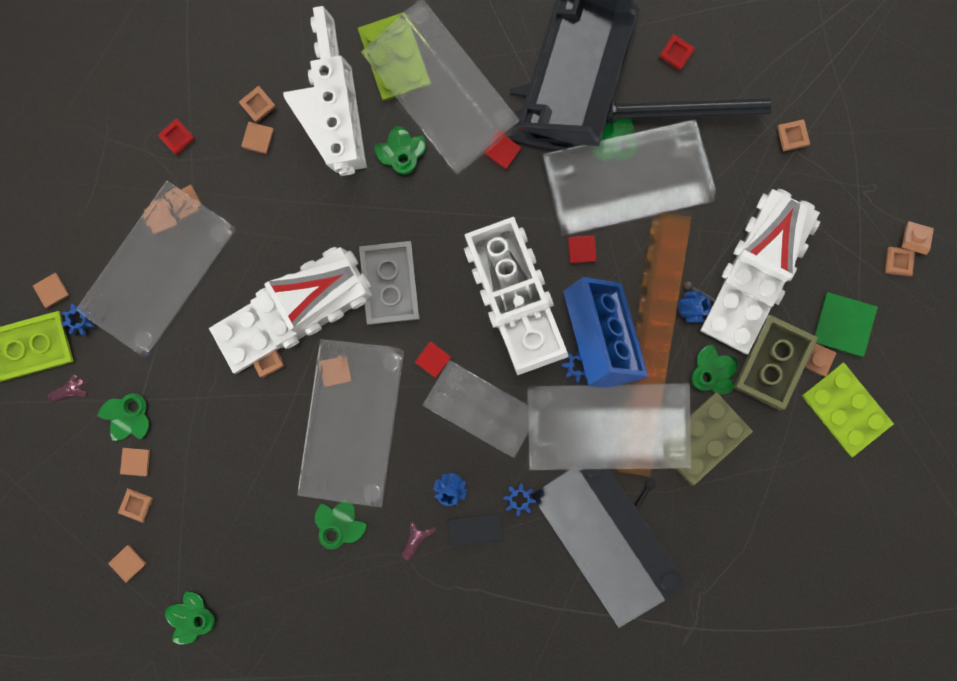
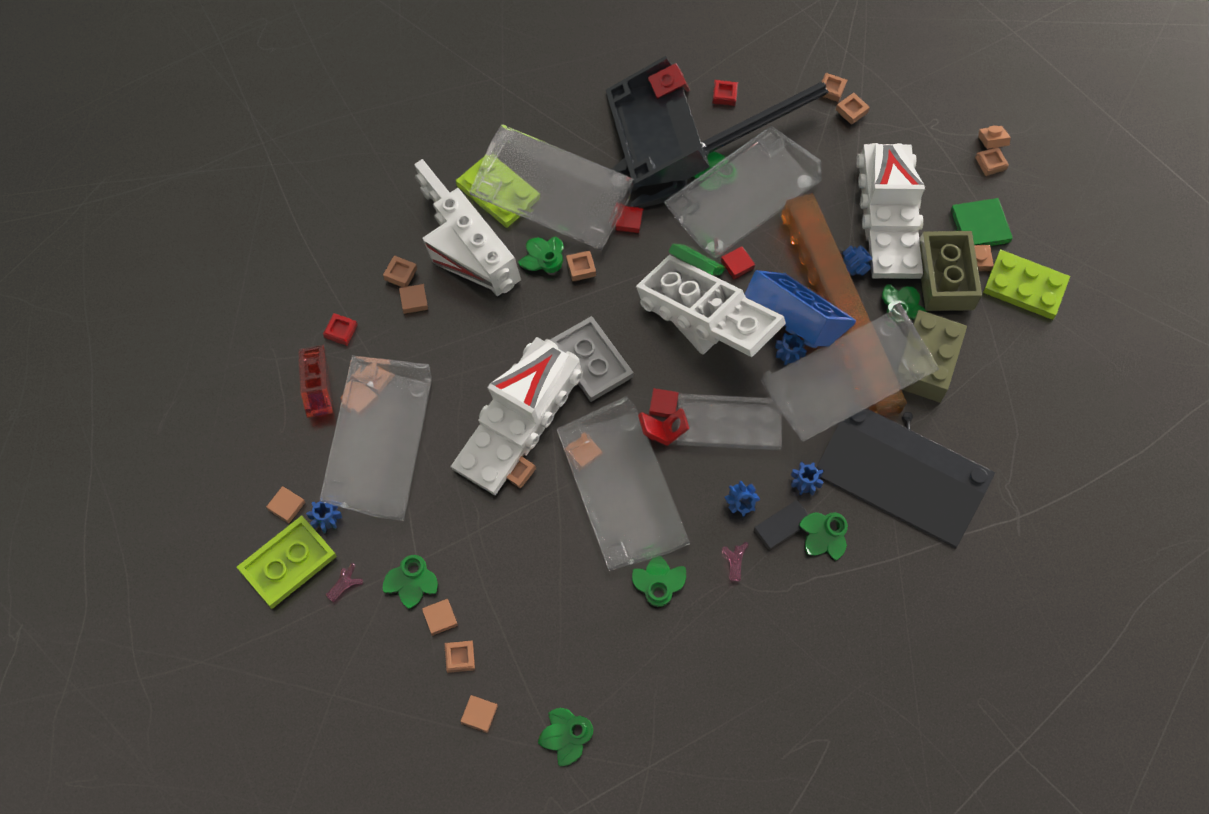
camera: 35 degrees left, 20 degrees down
none -> clear red slope [298,345,333,418]
none -> nougat plate [566,251,596,281]
none -> red bracket [638,408,689,446]
none -> red bracket [648,63,690,99]
none -> green tile [668,244,726,275]
none -> green plate [799,512,848,560]
none -> nougat tile [822,73,847,102]

